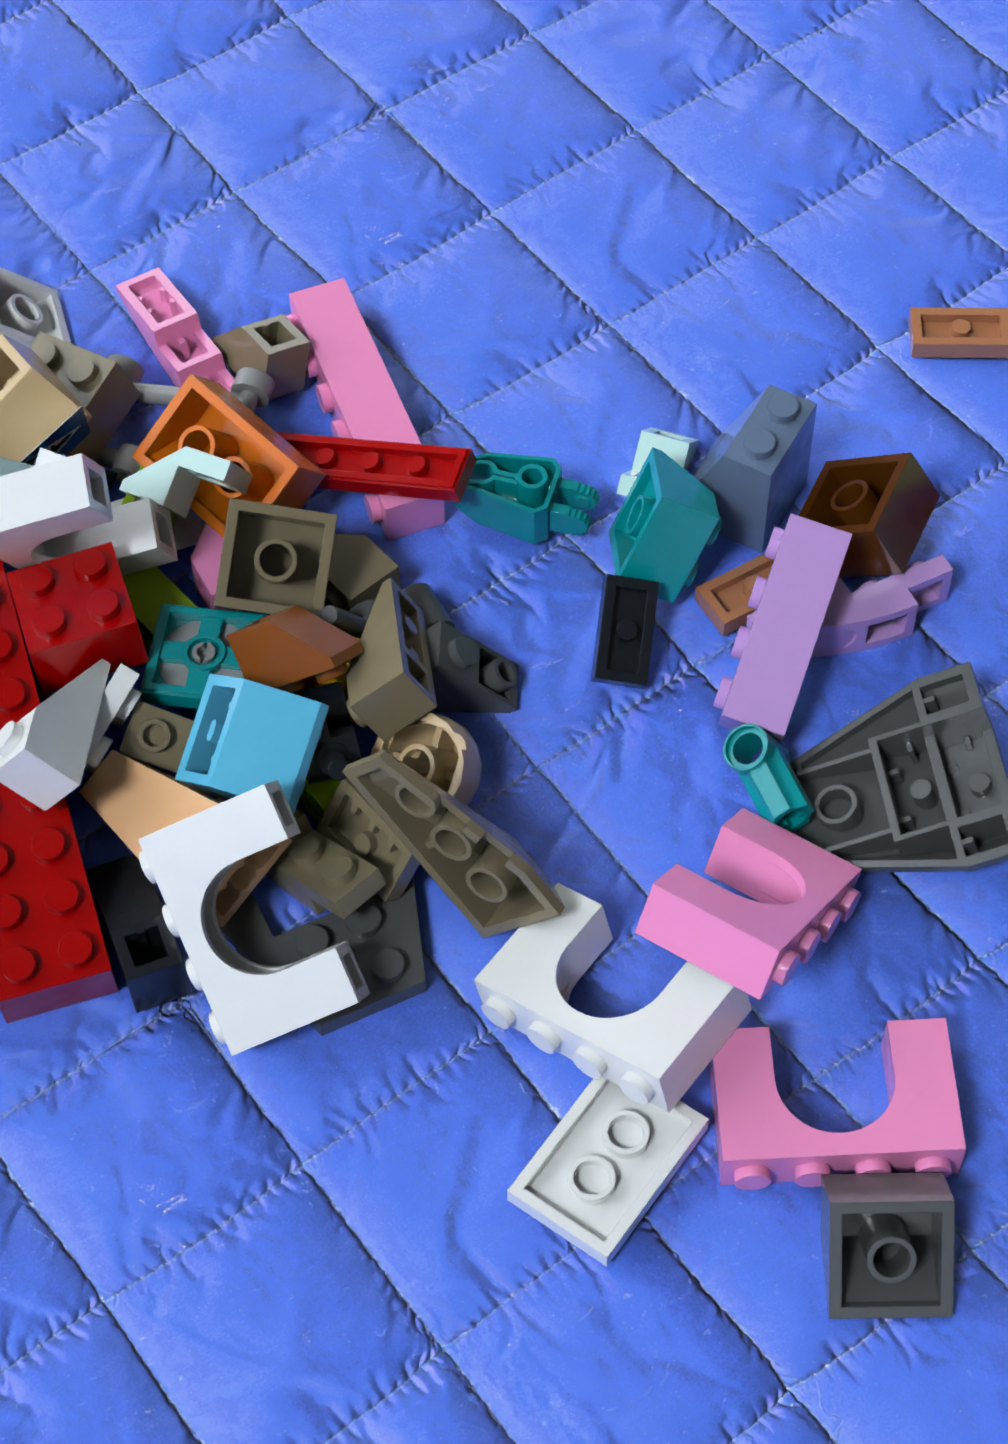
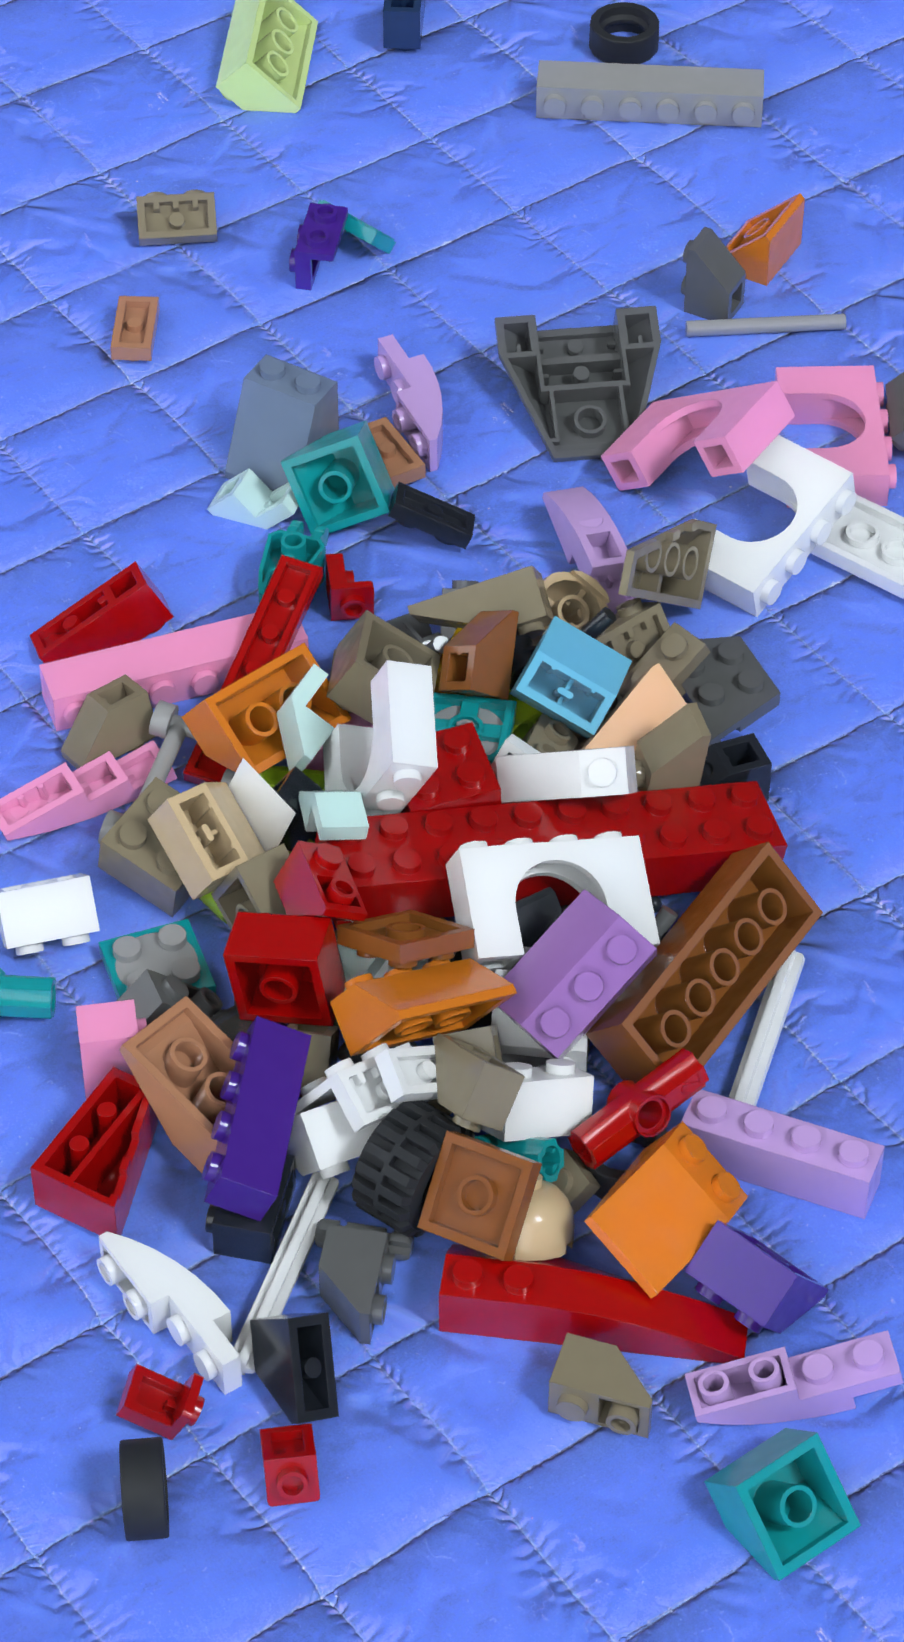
camera: 90 degrees left, 10 degrees down
white arch [138,780,370,1056] -> none
lavender brick [713,513,852,742] -> none
teal piece [723,723,815,832] -> none
reddish brown brick [799,452,940,578] -> none
none -> red slope [30,561,174,663]
none -> red bracket [325,553,374,621]
none -> lavender slope [542,487,636,614]
none -> dark tan slope [635,702,711,791]

